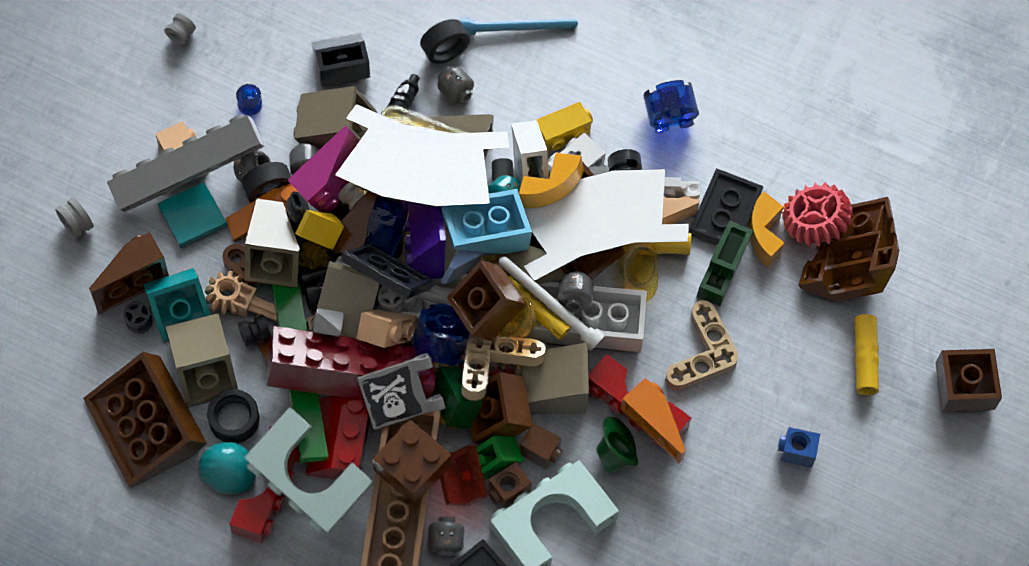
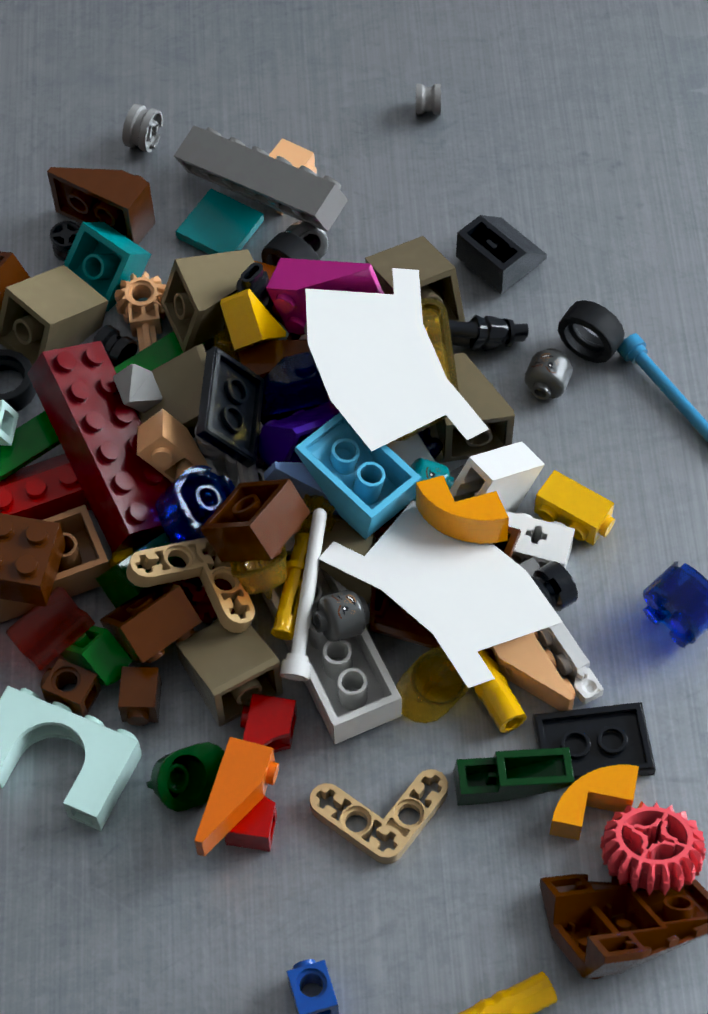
camera: 65 degrees right, 5 degrees down
clear blue wheel [236,84,263,116] -> none
flag [358,353,445,430] -> none

